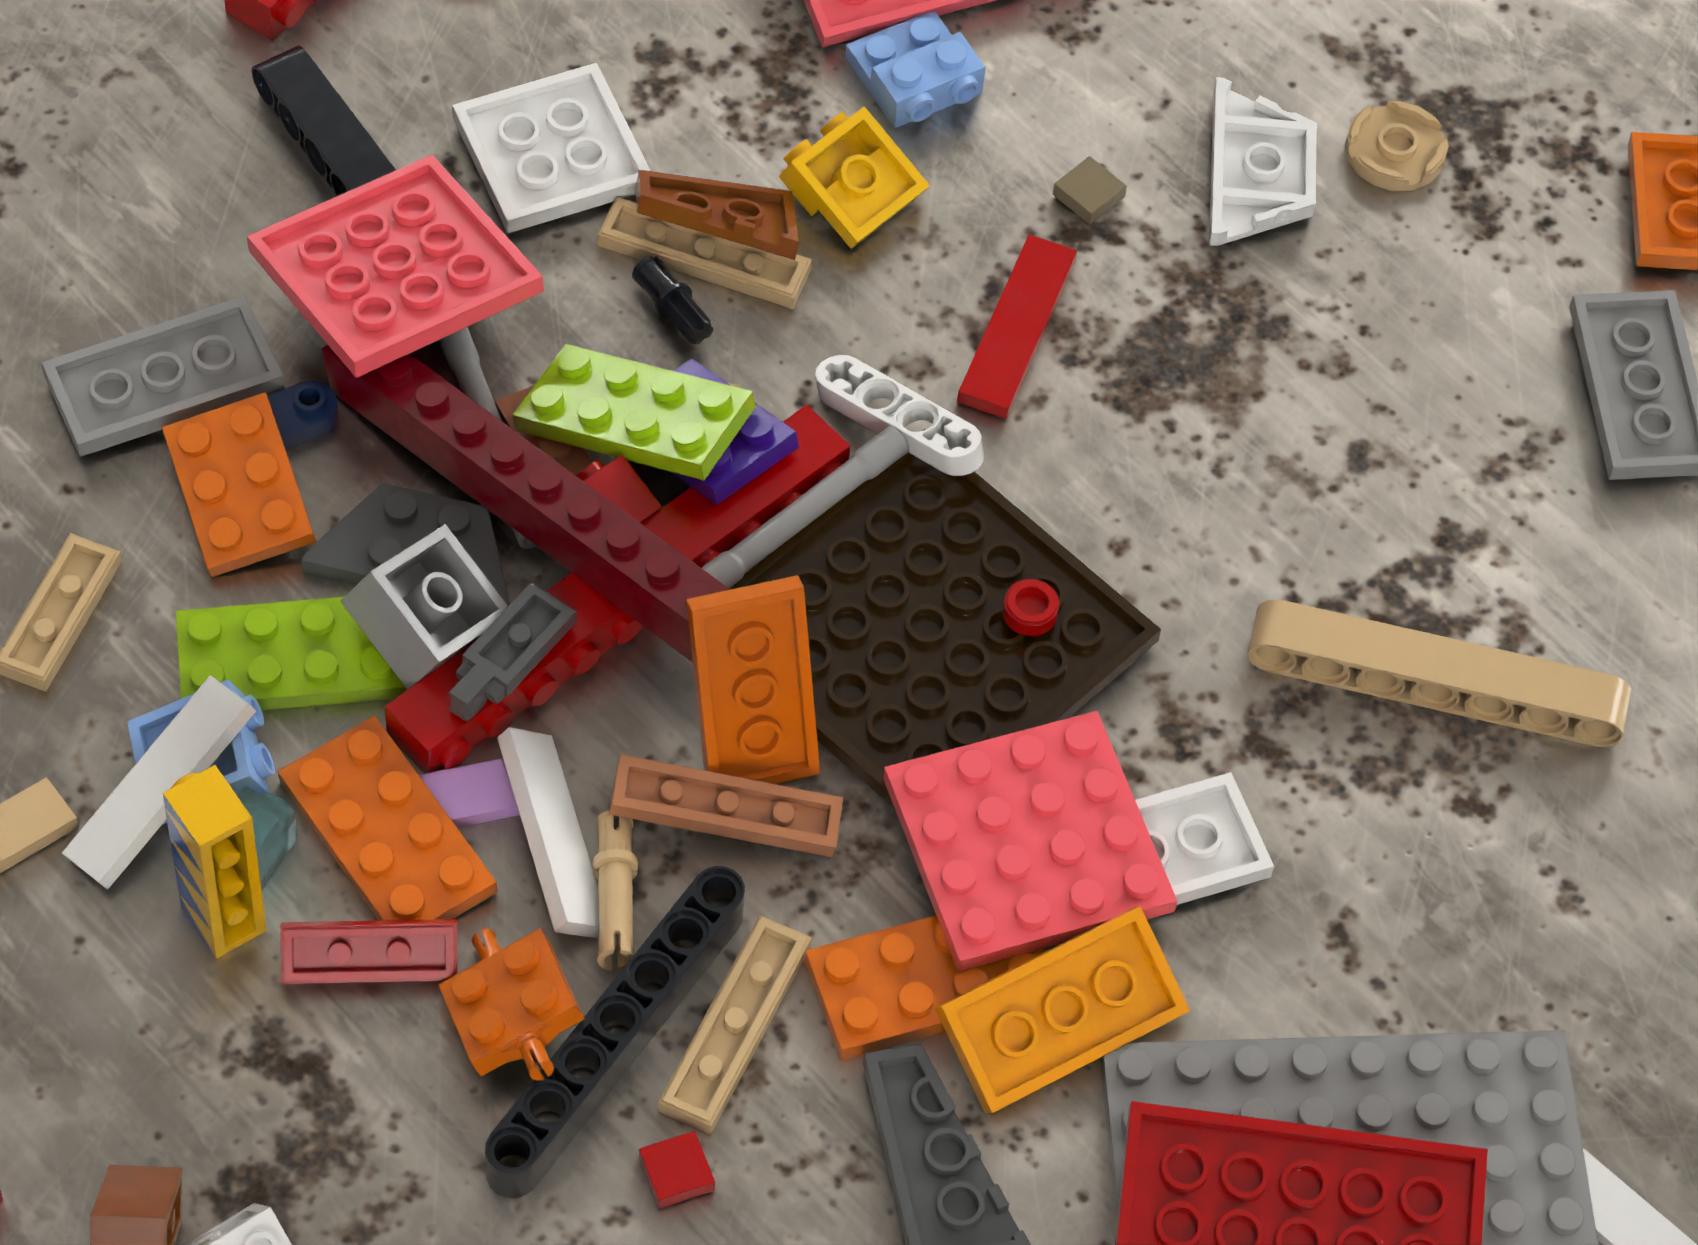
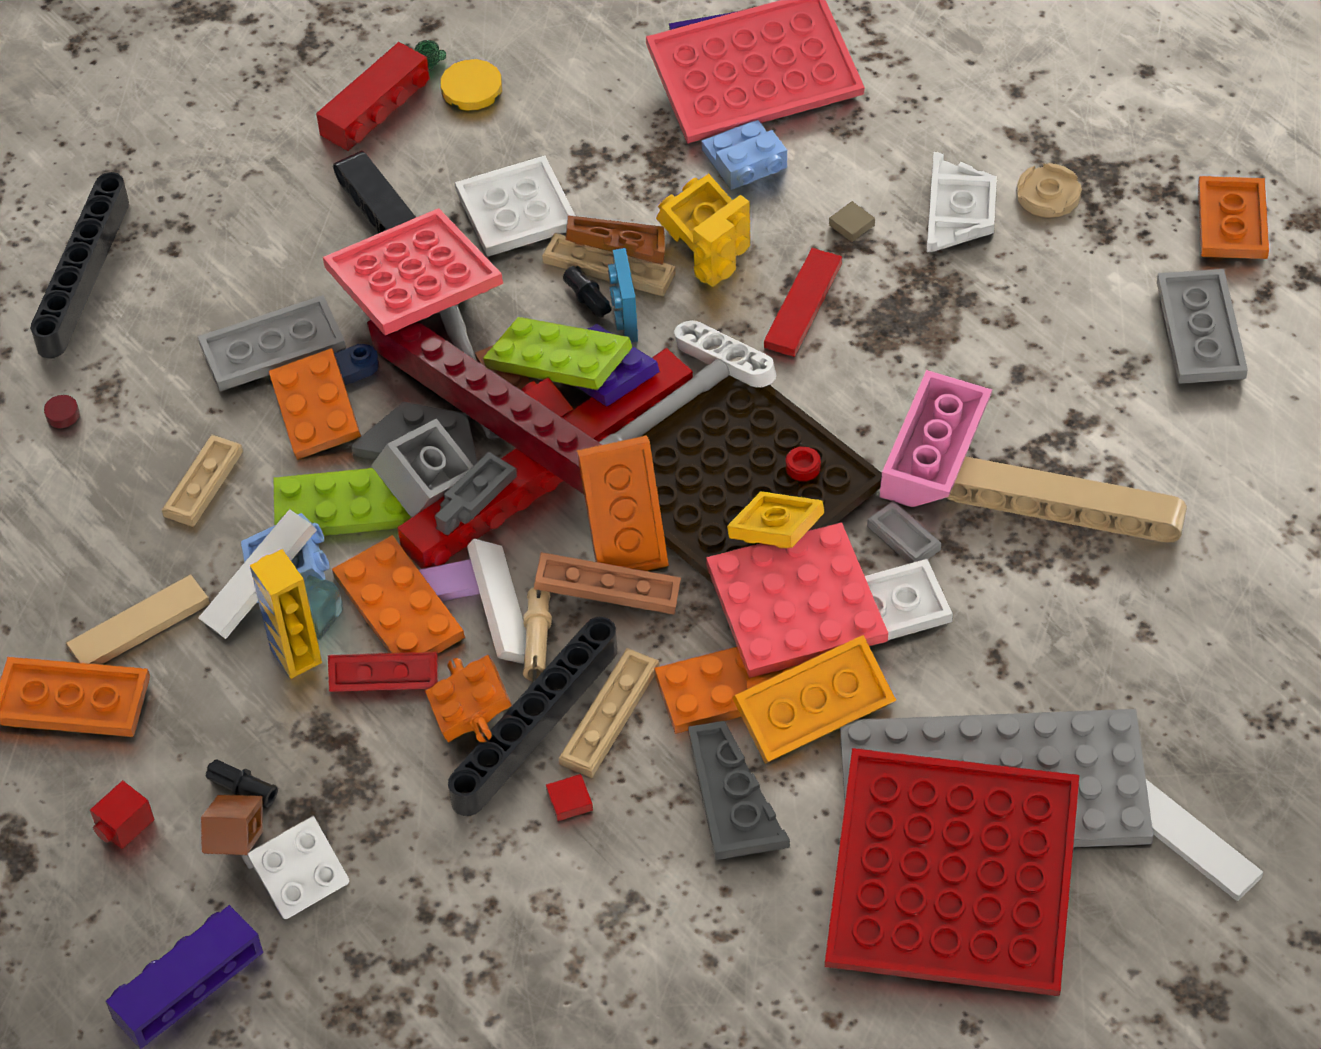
camera: 10 degrees right, 5 degrees down
none -> black axle [205,759,278,808]
none -> dark azure plate [608,248,638,343]
none -> yellow plate [693,195,750,287]
none -> yellow plate [727,491,824,548]
none -> light grey tile [867,501,941,564]
none -> bright pink slope [880,370,992,507]

